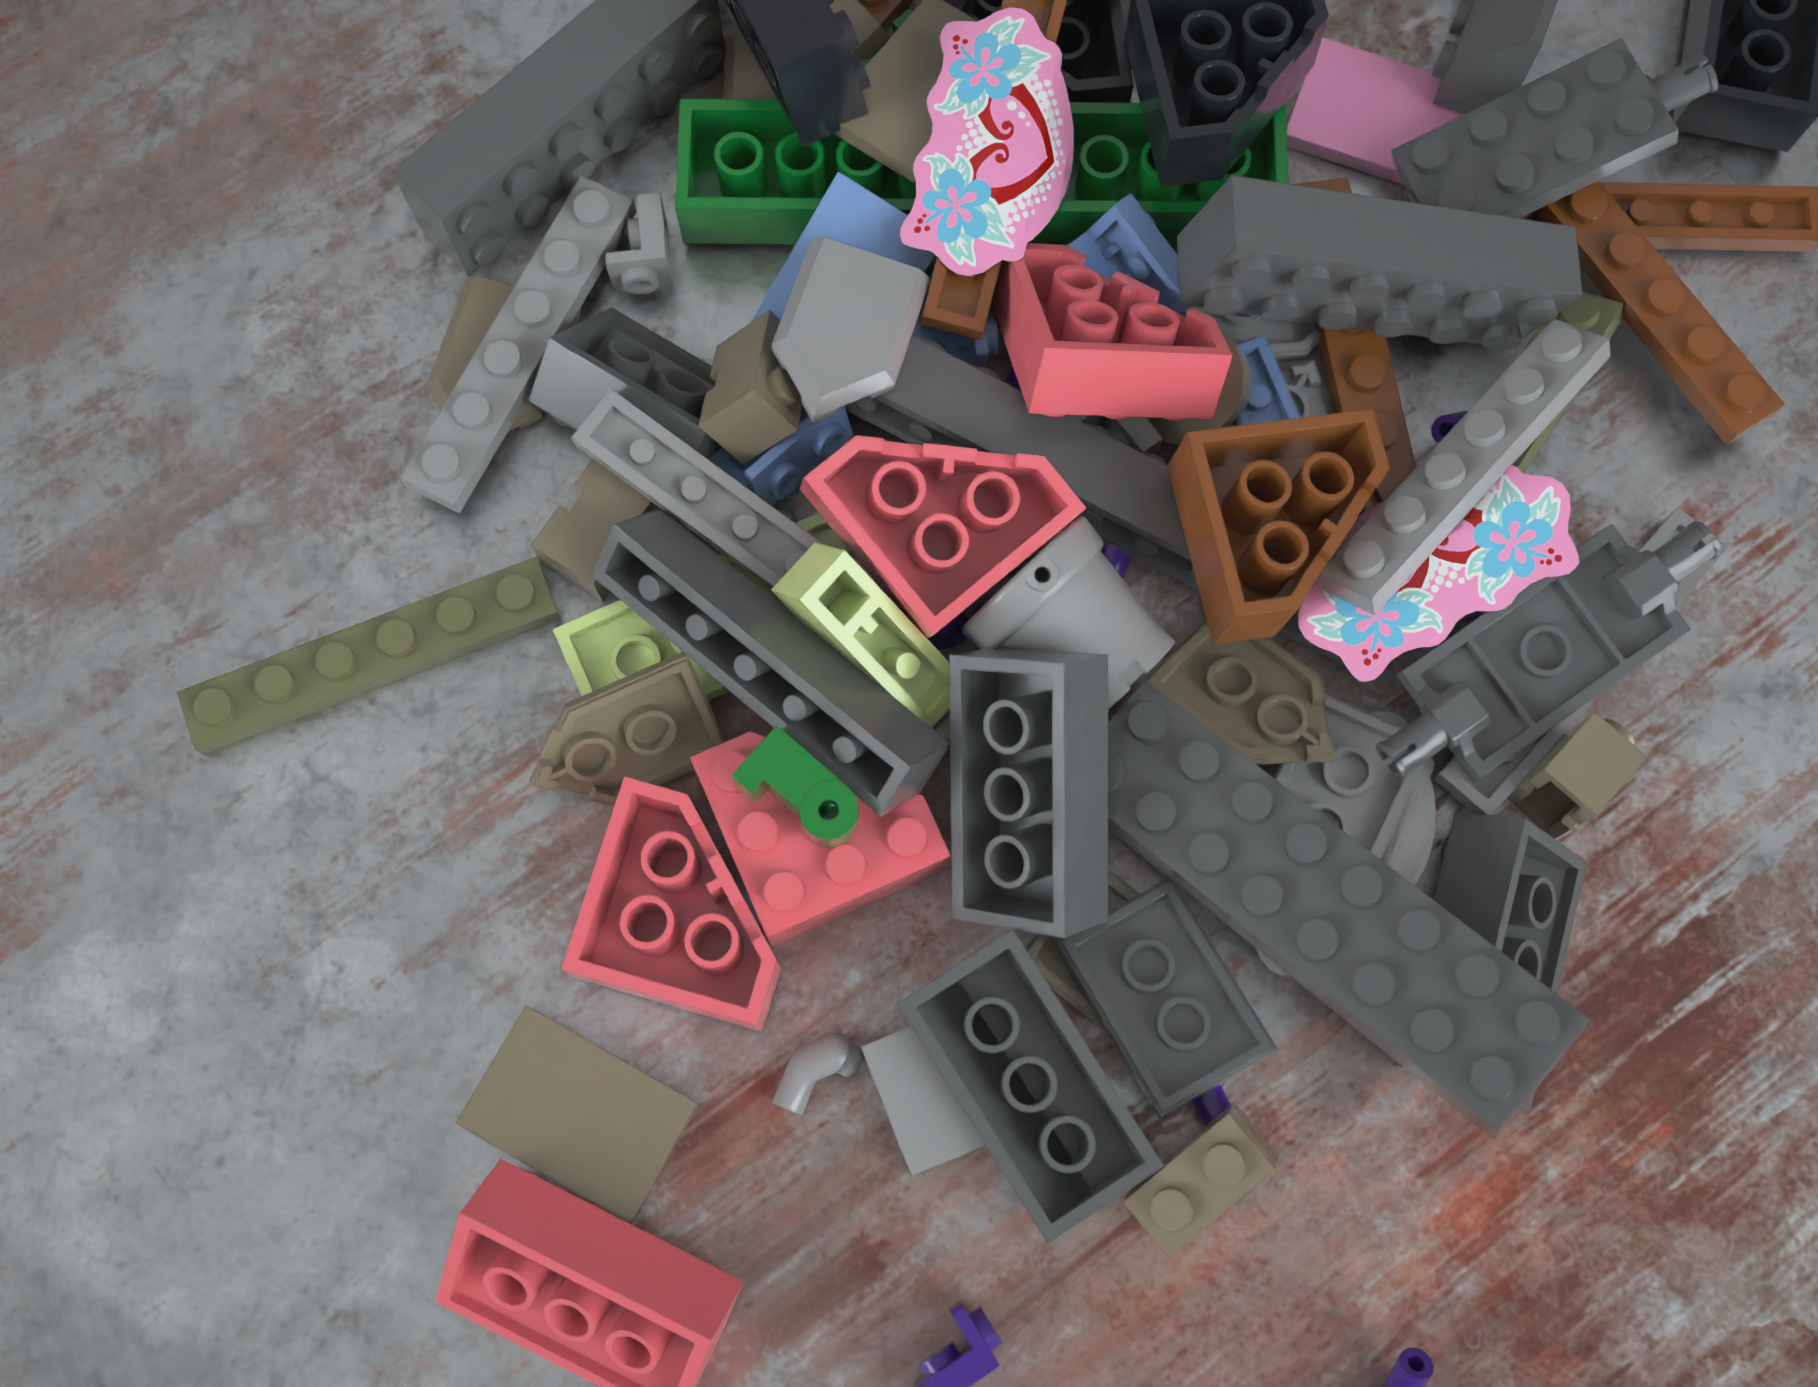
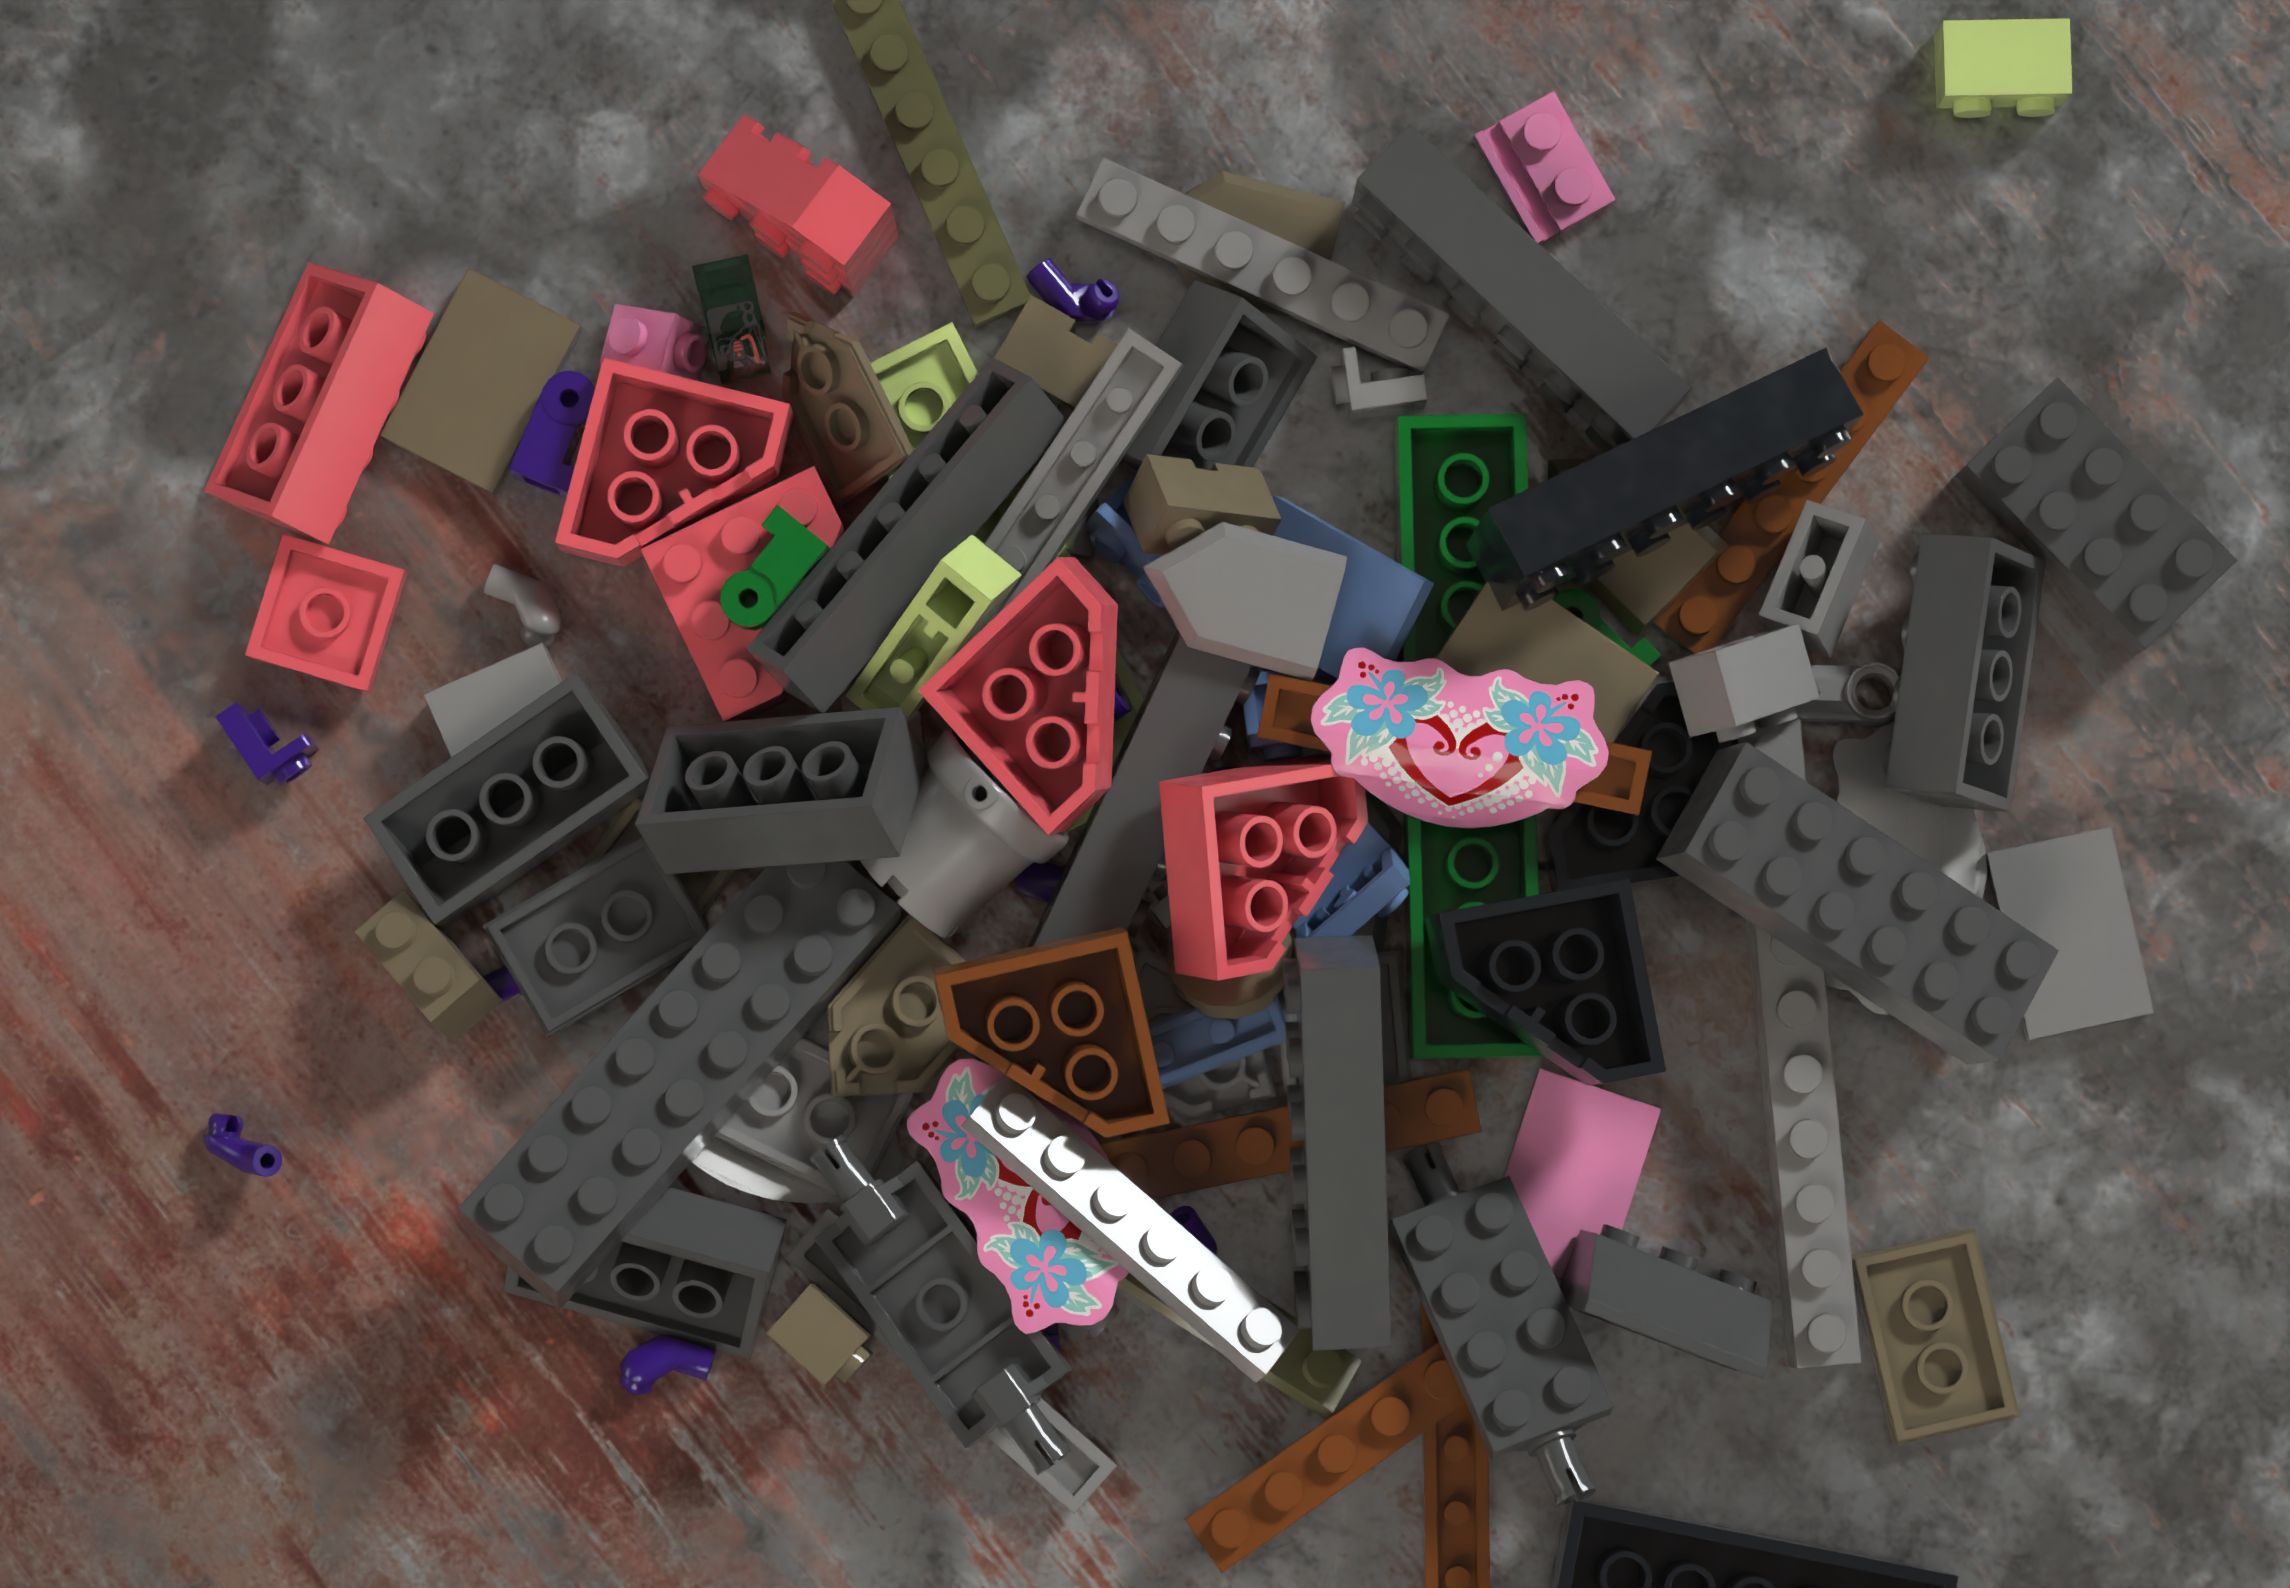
camera: 85 degrees right, 10 degrees up
none -> coral plate [245,534,408,694]
none -> dark purple leg [509,371,595,499]
none -> bright pink bracket [599,304,709,381]
none -> dark purple arm [620,1334,716,1395]
none -> clear green leg [692,254,772,384]
none -> coral brick [698,114,899,298]
none -> dark purple arm [1026,258,1120,324]
none -> bright pink plate [1473,91,1616,245]

